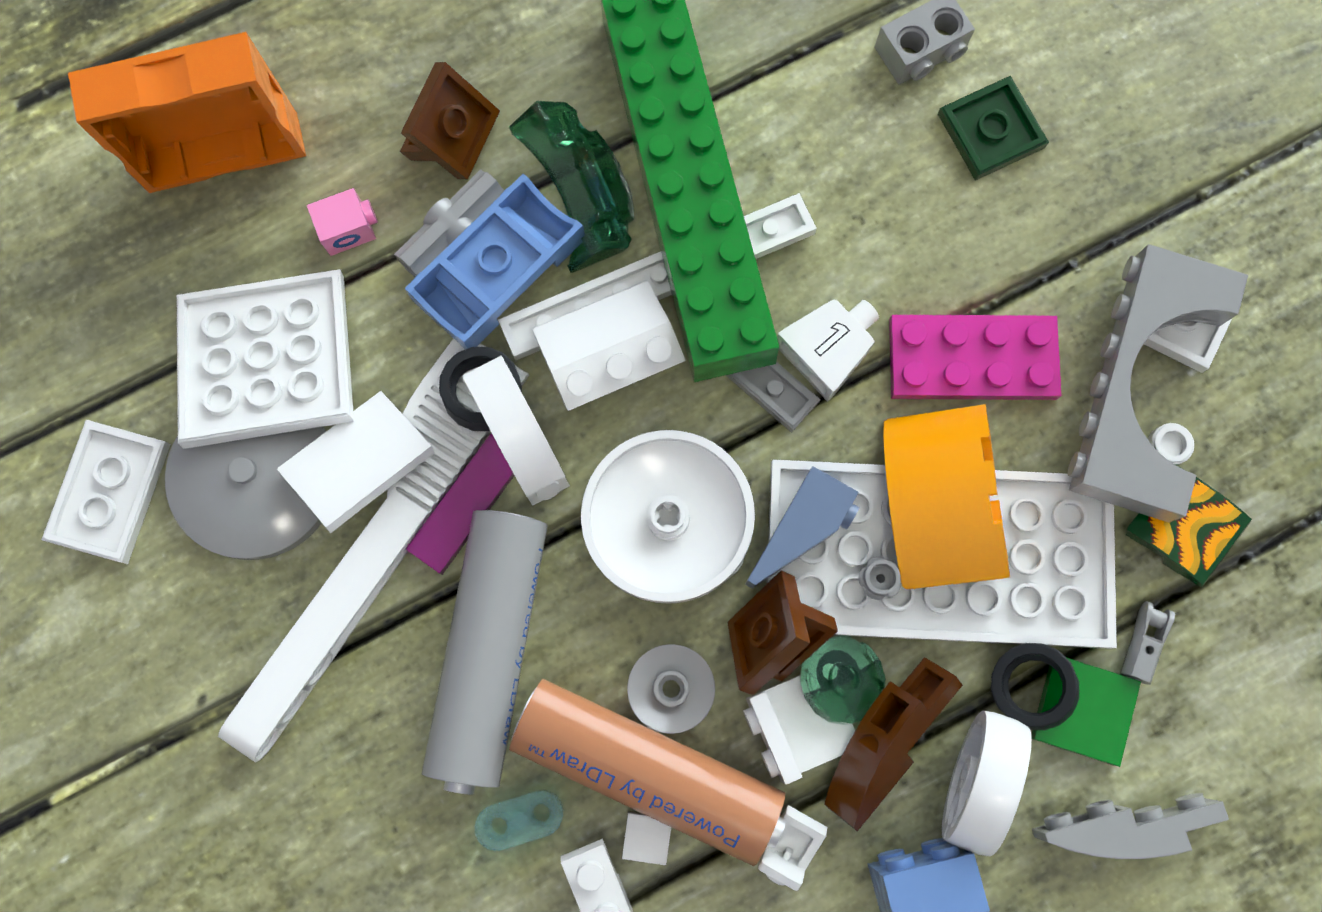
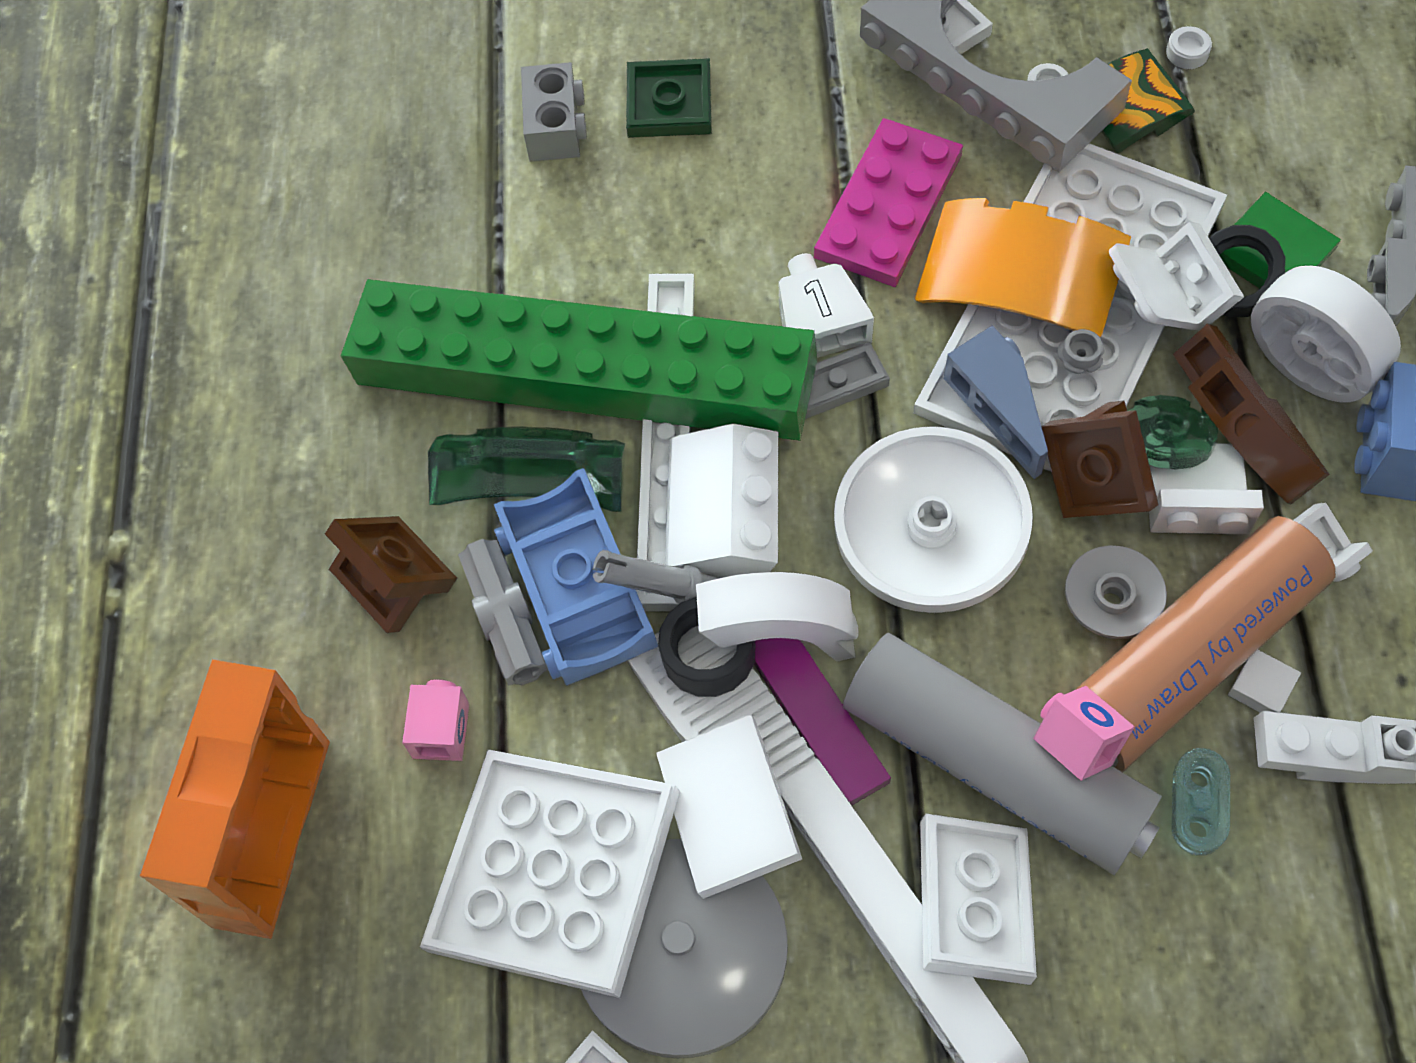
camera: 60 degrees left, 15 degrees down
light grey bar [1120,601,1175,685] -> none
none -> light grey pin [593,550,721,604]
none -> white tile [920,814,1037,985]
none -> bright pink brick [1033,686,1135,781]
none -> white bracket [1109,221,1244,331]
none -> white tile [1166,26,1212,69]

